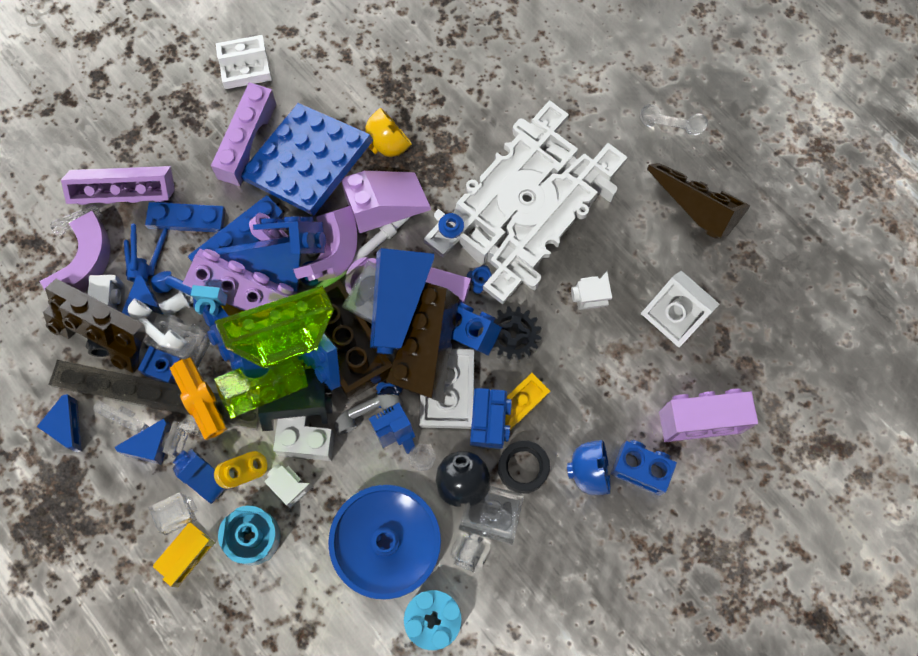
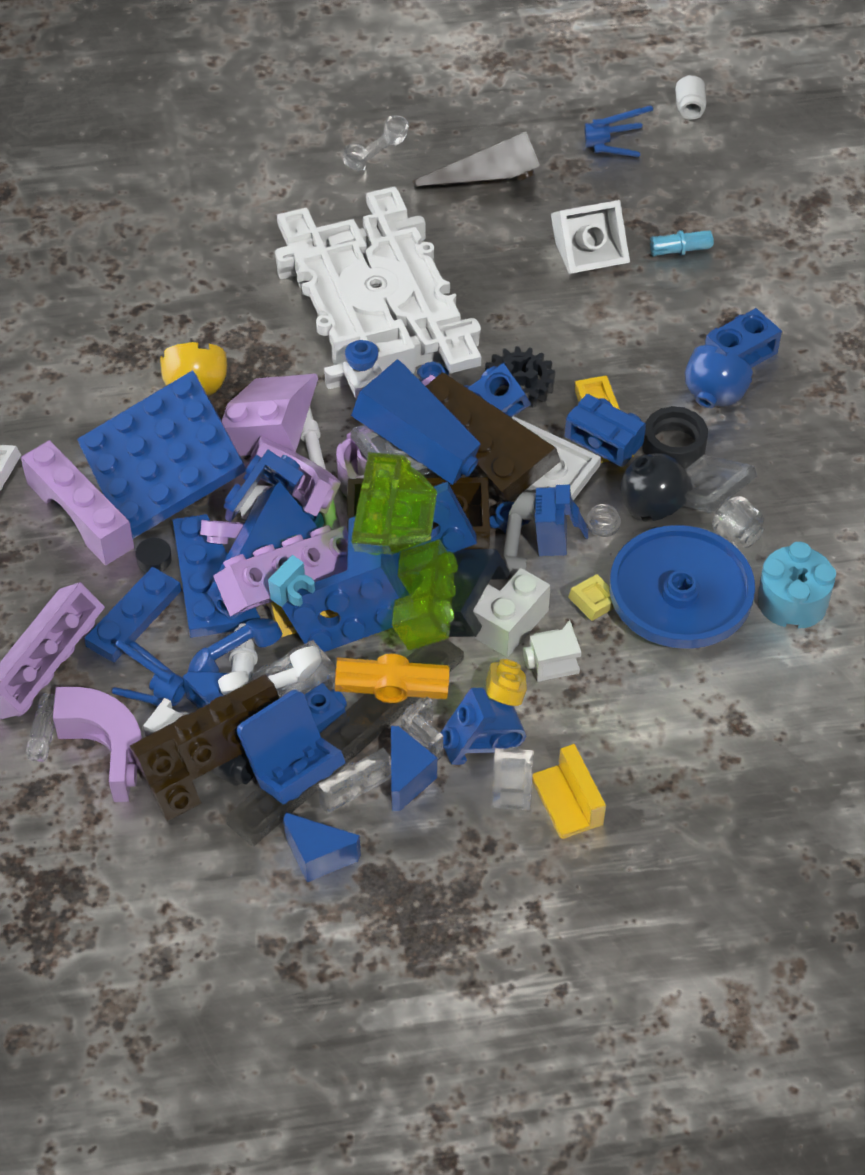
camera: 55 degrees left, 20 degrees down
medium azure brick [218,506,281,566] -> none
white window [571,271,612,310] -> none
lavender brick [659,389,758,442] -> none
none -> black tile [135,538,172,572]
none -> blue bracket [237,689,346,805]
none -> light yellow plate [568,574,614,621]
none -> blue plant [584,106,653,157]
none -> medium azure axle [650,230,714,257]
none -> white brick [676,76,706,120]

